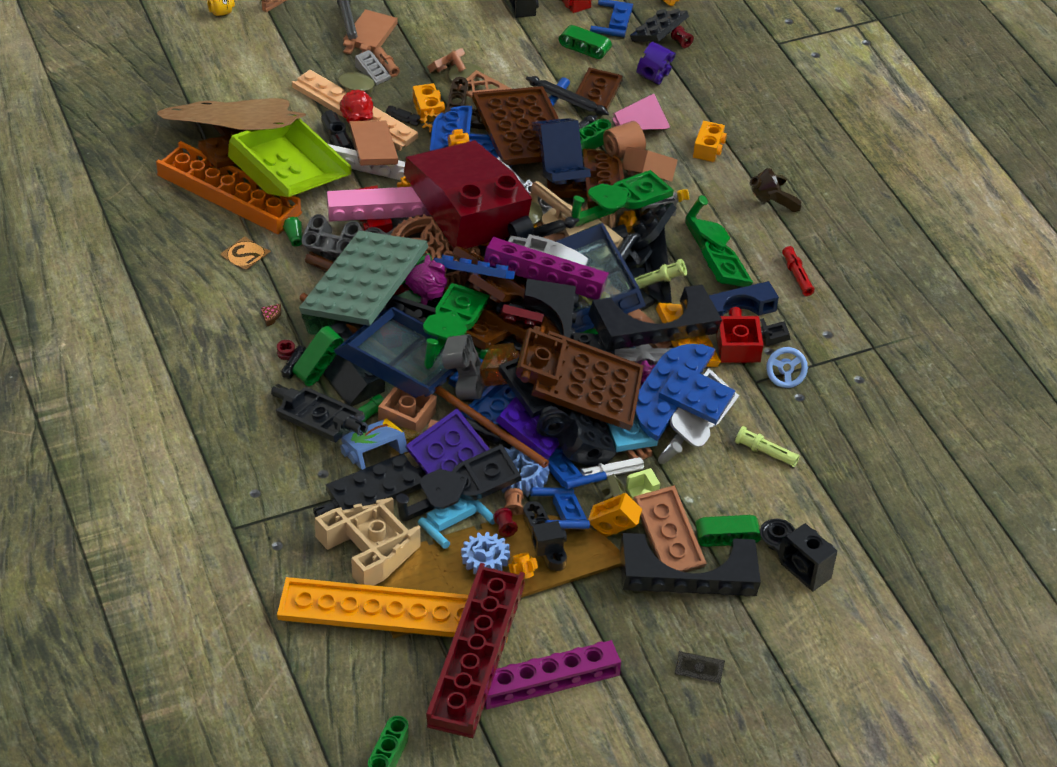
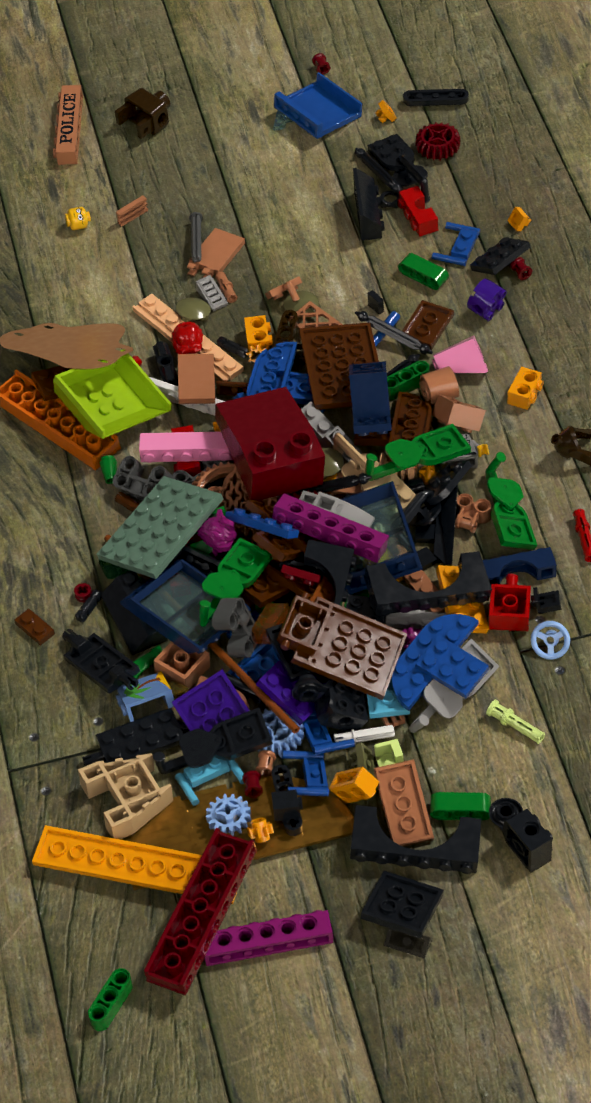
camera: 15 degrees right, 5 degrees up
clear orange sticker [221,236,271,269] -> none
reddish brown tile [261,303,282,326] -> none
green beam [293,326,344,386] -> none
light orange gear [448,129,470,146] -> none
black piece [508,215,534,240] -> none
yellowish green pin [626,259,687,290] -> none
none -> reddish brown plate [14,609,55,646]
none -> reddish brown slope [216,380,248,396]
none -> black plate [360,871,444,938]
none -> black tile [367,290,384,315]
none -> nougat piece [455,493,491,533]

